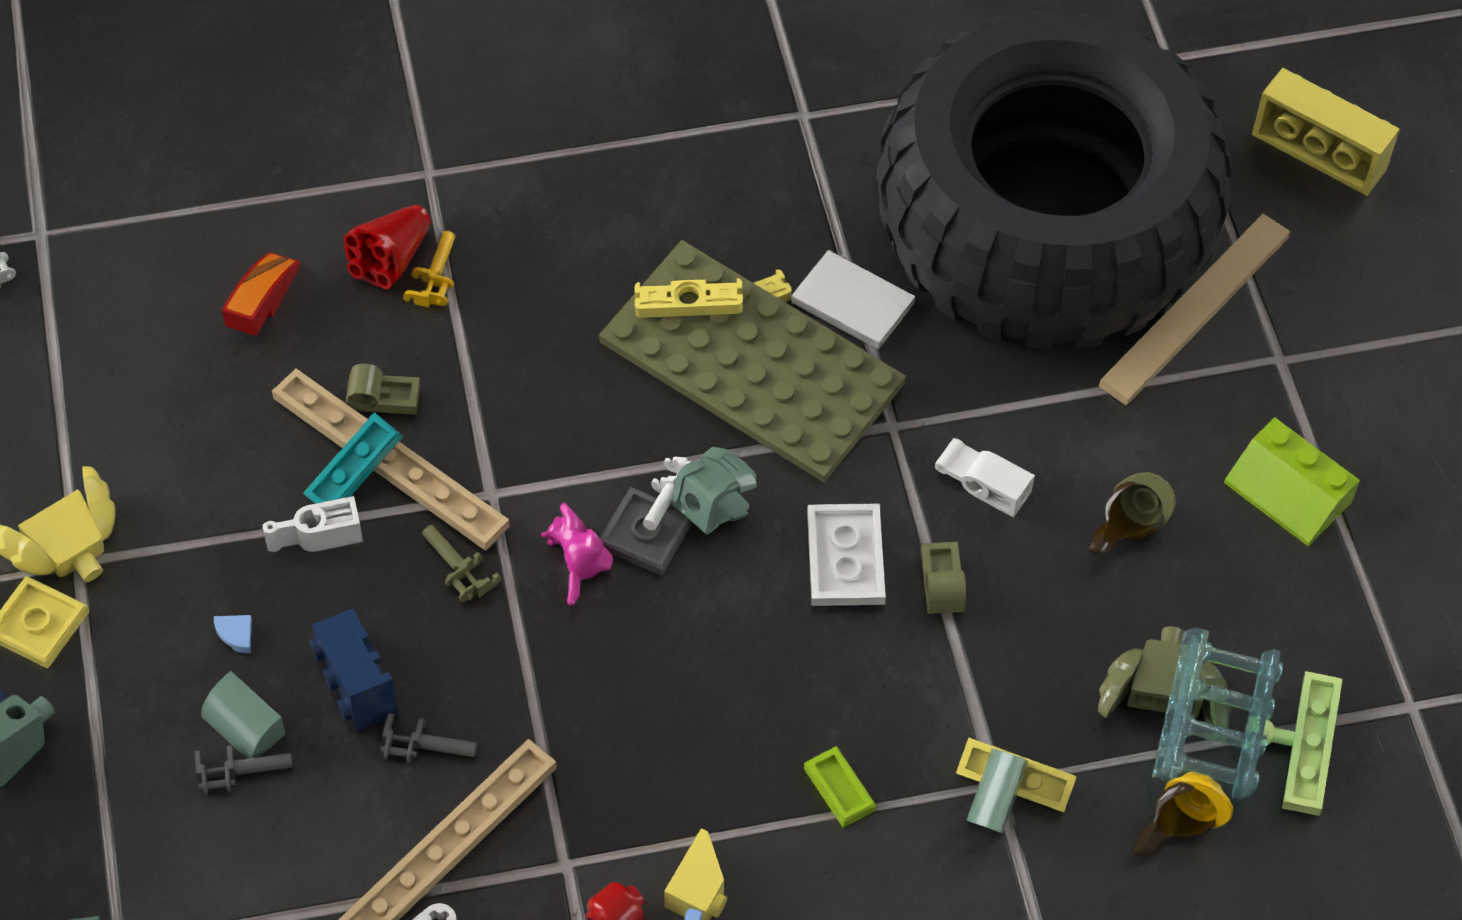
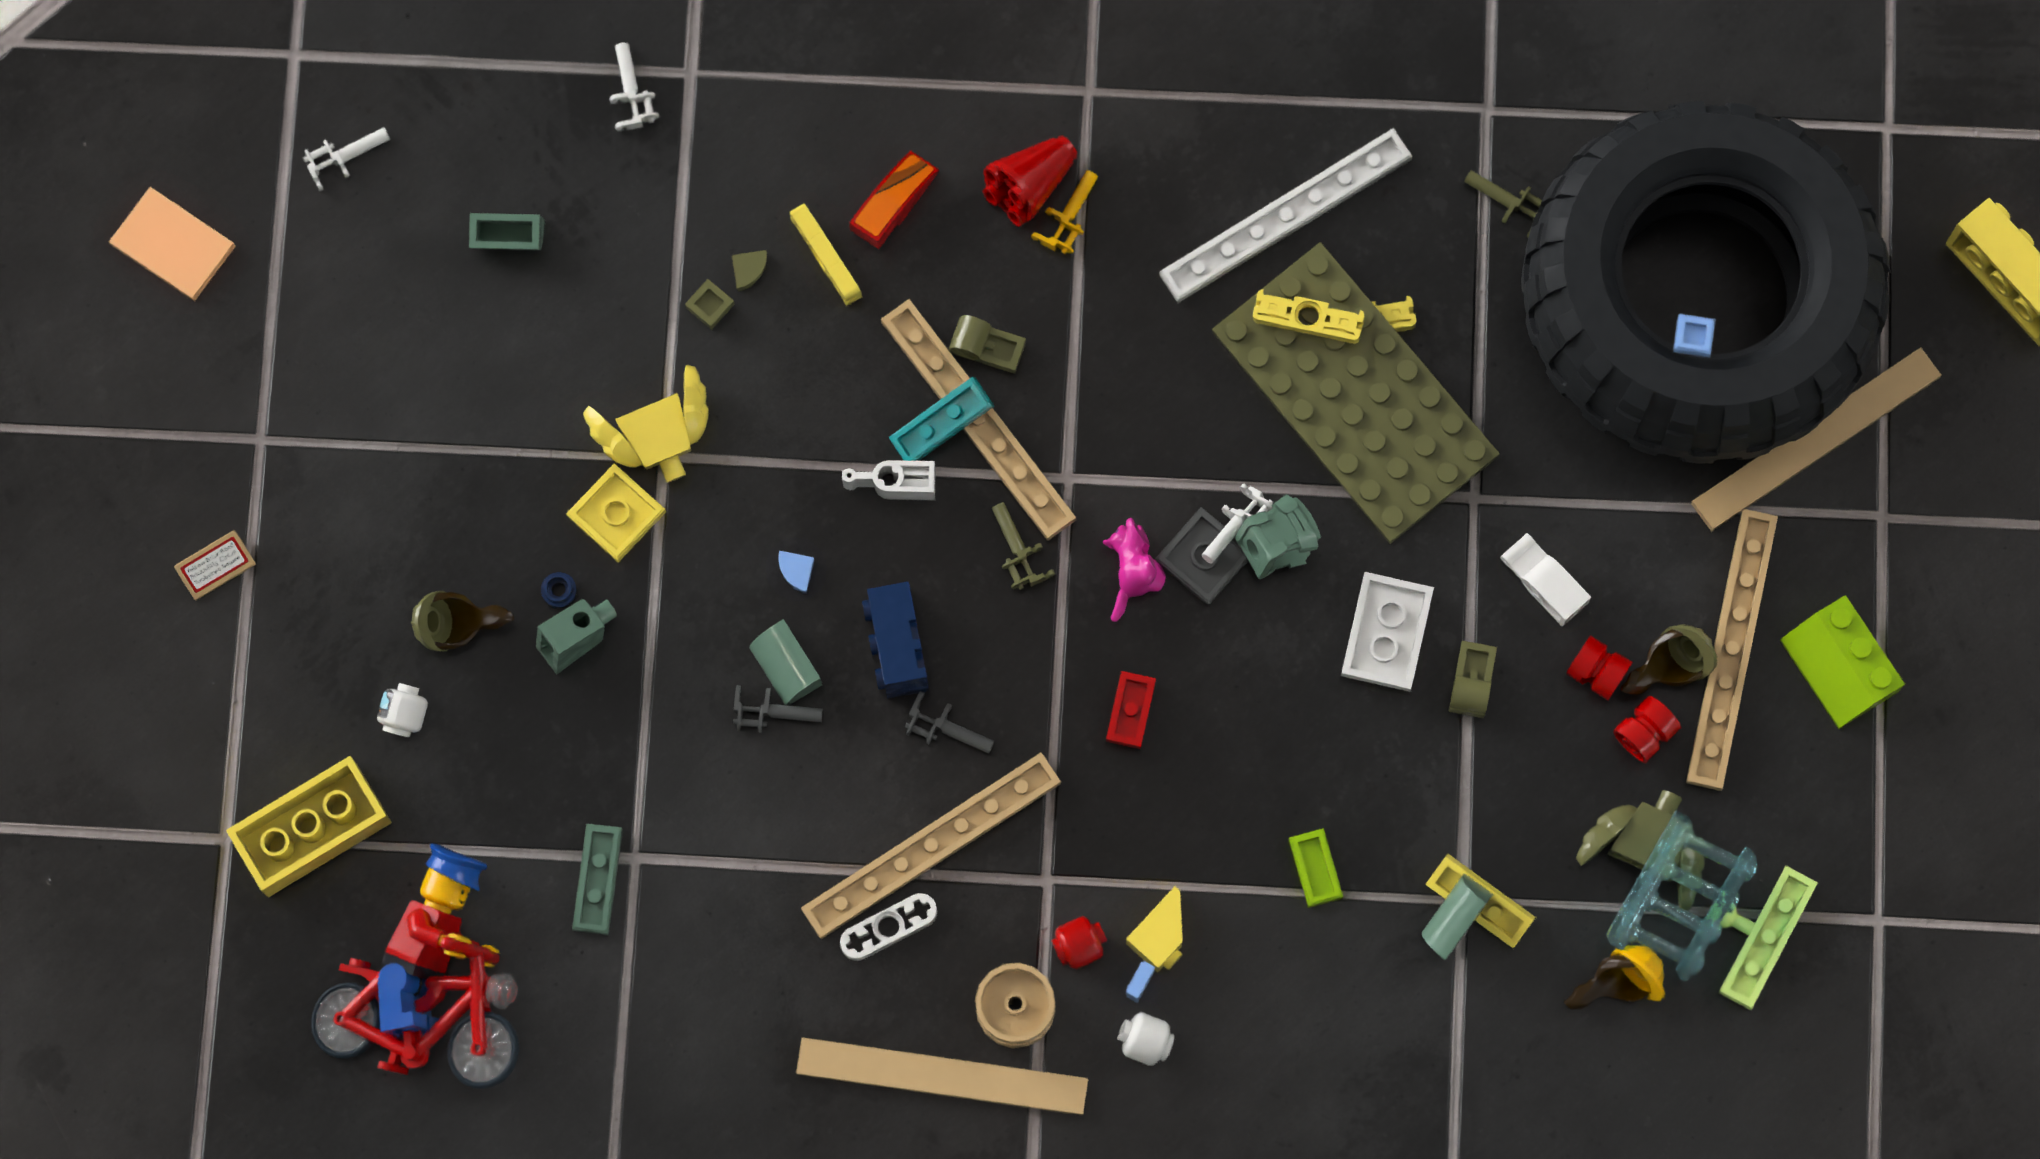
camera: 20 degrees right, 20 degrees up
white tile [791,250,915,350] -> none
none -> olive plate [685,279,735,330]
none -> olive tile [732,250,767,292]
none -> light yellow piece [789,203,862,306]
none -> red plate [1106,671,1156,749]
none -> white tile [1159,128,1412,303]
none -> olive piece [1464,170,1542,238]
none -> red wheel [1566,635,1633,701]
none -> red wheel [1613,695,1681,763]
none -> light blue tile [1673,314,1715,357]
none -> tan plate [1686,509,1778,791]

